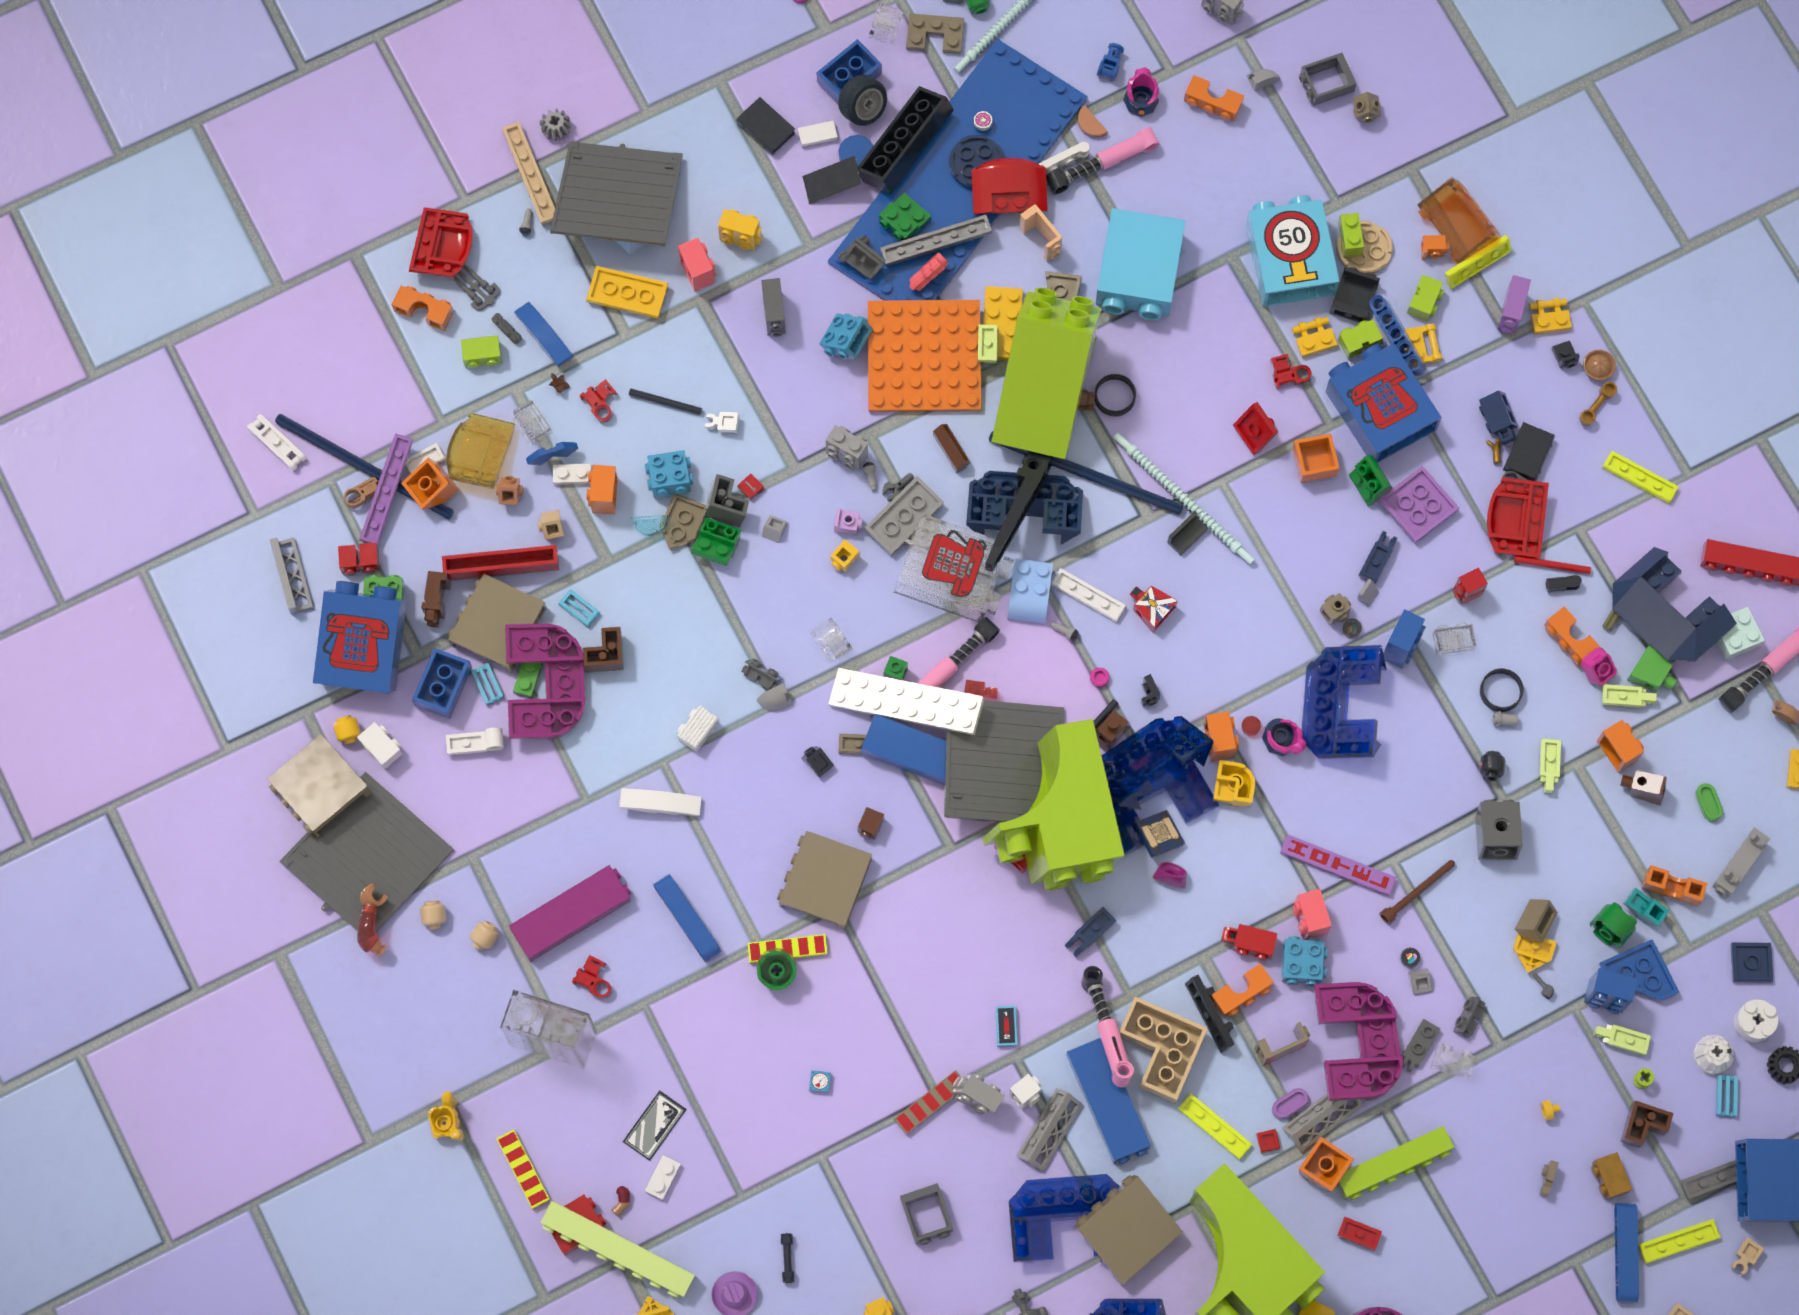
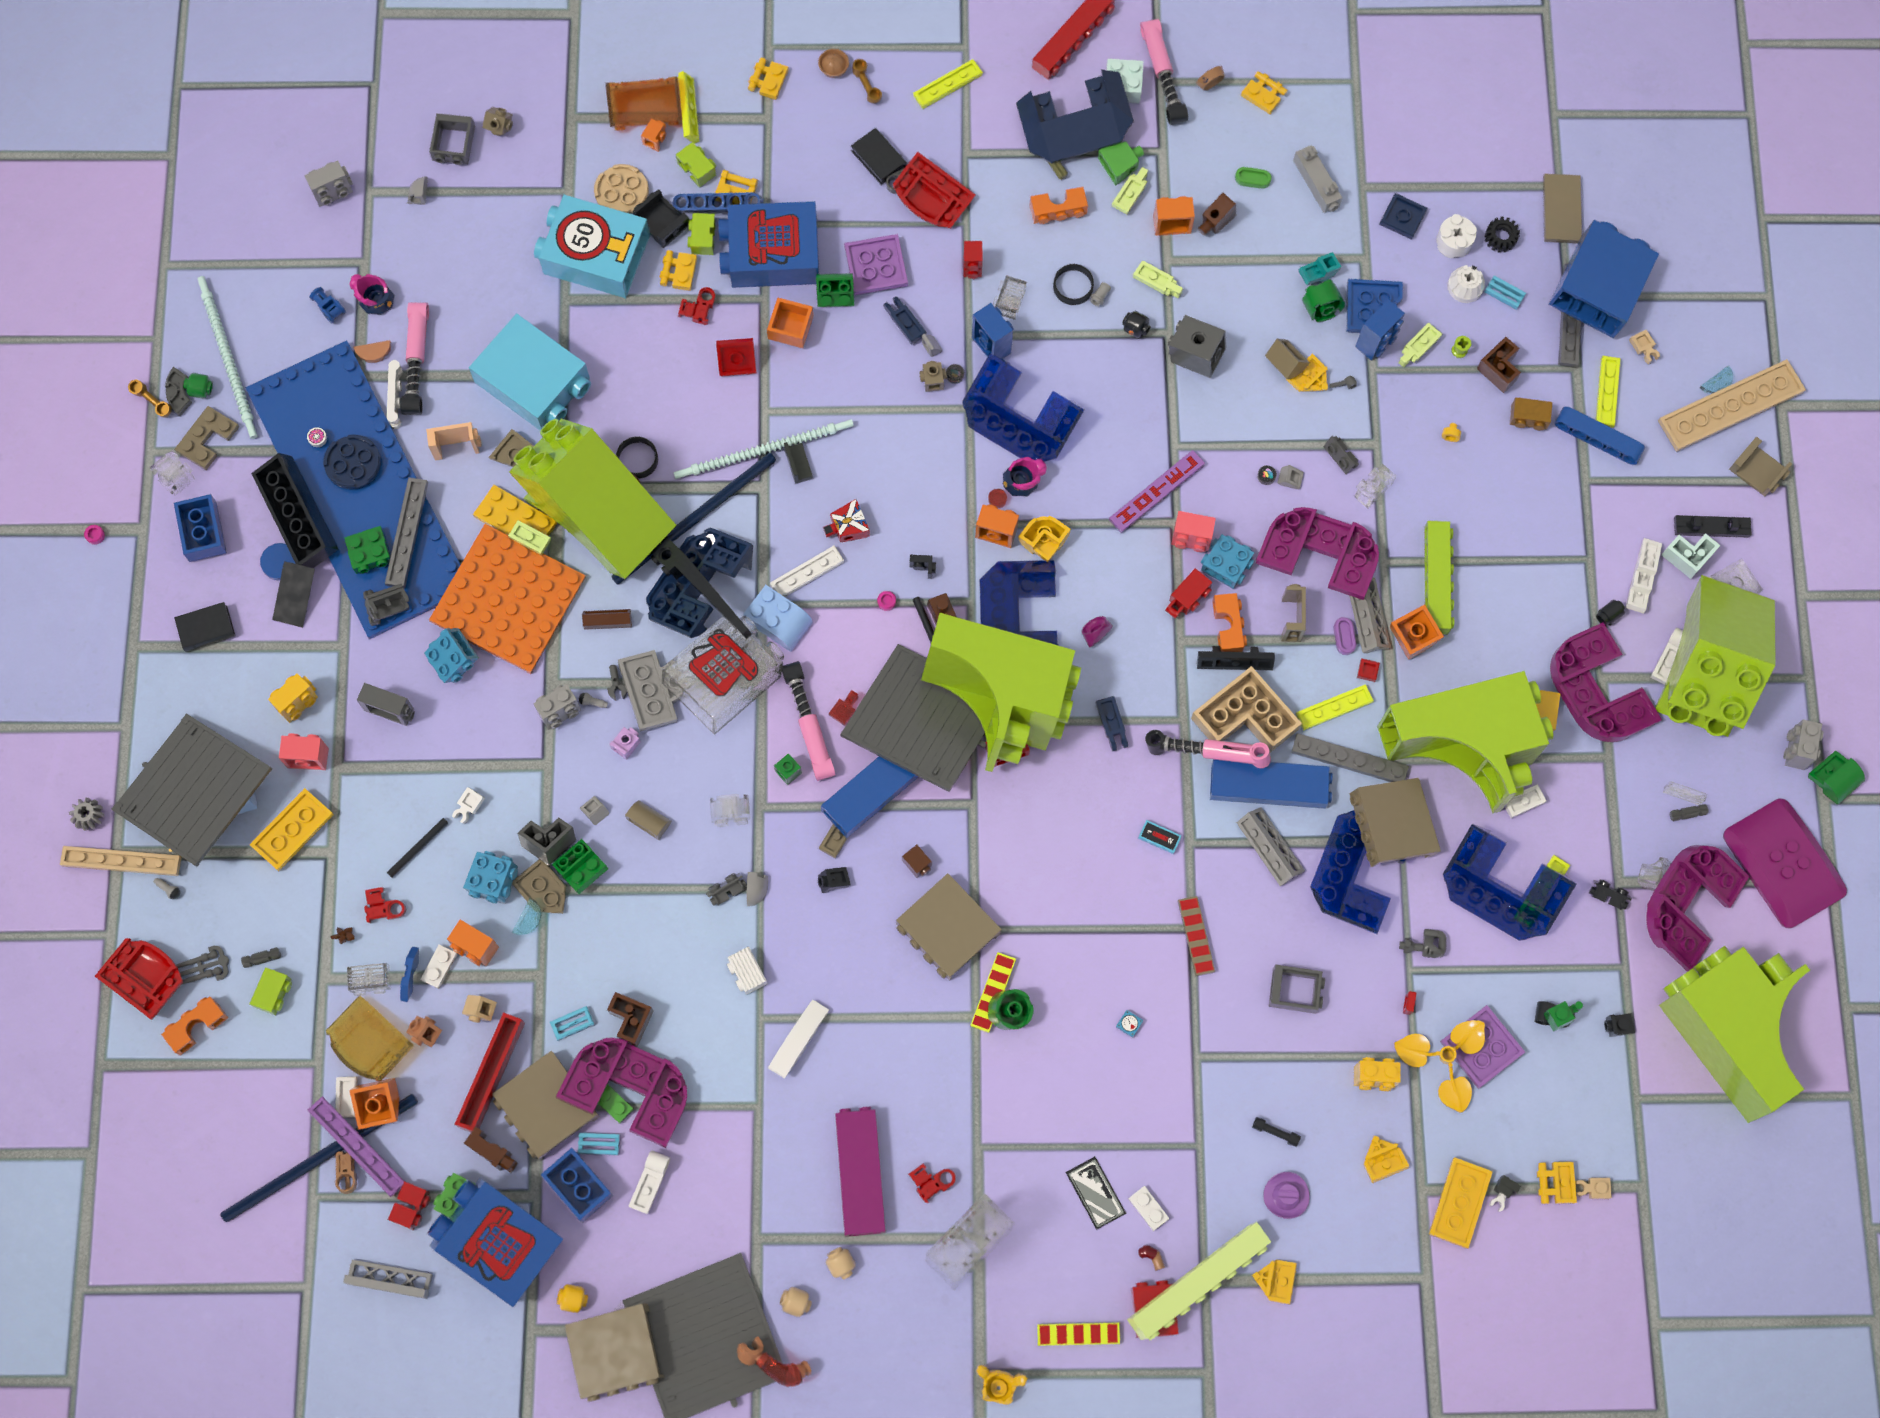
camera: 65 degrees left, 0 degrees up
white plate [246,414,307,471] -> none
white brick [357,722,402,769] -> none
blue slope [514,302,574,367] -> none
blue beam [653,874,722,962] -> none
red tile [737,473,764,500] -> none
white tile [798,121,838,147] -> none
white plate [829,668,984,735] -> none
yellow brick [830,540,860,572] -> none
black wheel [838,75,887,126] -> none
coral rock [909,253,949,291] -> none
light grey brick [952,1073,1005,1115] -> none
red slope [971,158,1048,215] -> none
white brick [1009,1074,1041,1111] -> none
light grey piece [1051,622,1079,641] -> none
clear blue slope [1101,716,1214,810] -> none
tile [1133,810,1185,858] -> none
orange arch [1184,75,1244,121] -> none
red plate [1337,1217,1382,1251] -> none
lime brick [1338,213,1364,257] -> none
reddish brown piece [1379,860,1455,925] -> none
dark grey hinge [1402,1019,1440,1072] -> none
dark blue brick [1479,390,1518,445] -> none
pearl gold bar [1486,438,1502,464] -> none
medium lavender brick [1497,275,1531,334] -> none
red bar [1514,555,1591,574] -> none
dark tan plate [1539,1160,1559,1197] -> none
black bar [1545,575,1582,593] -> none
black bracket [1551,340,1580,368] -> none
dark pink piece [1581,647,1617,686] -> none
orange arch [1641,865,1708,906] -> none
none -> dark tan brick [625,800,672,840]
none -> flat silver plate [1291,733,1409,782]

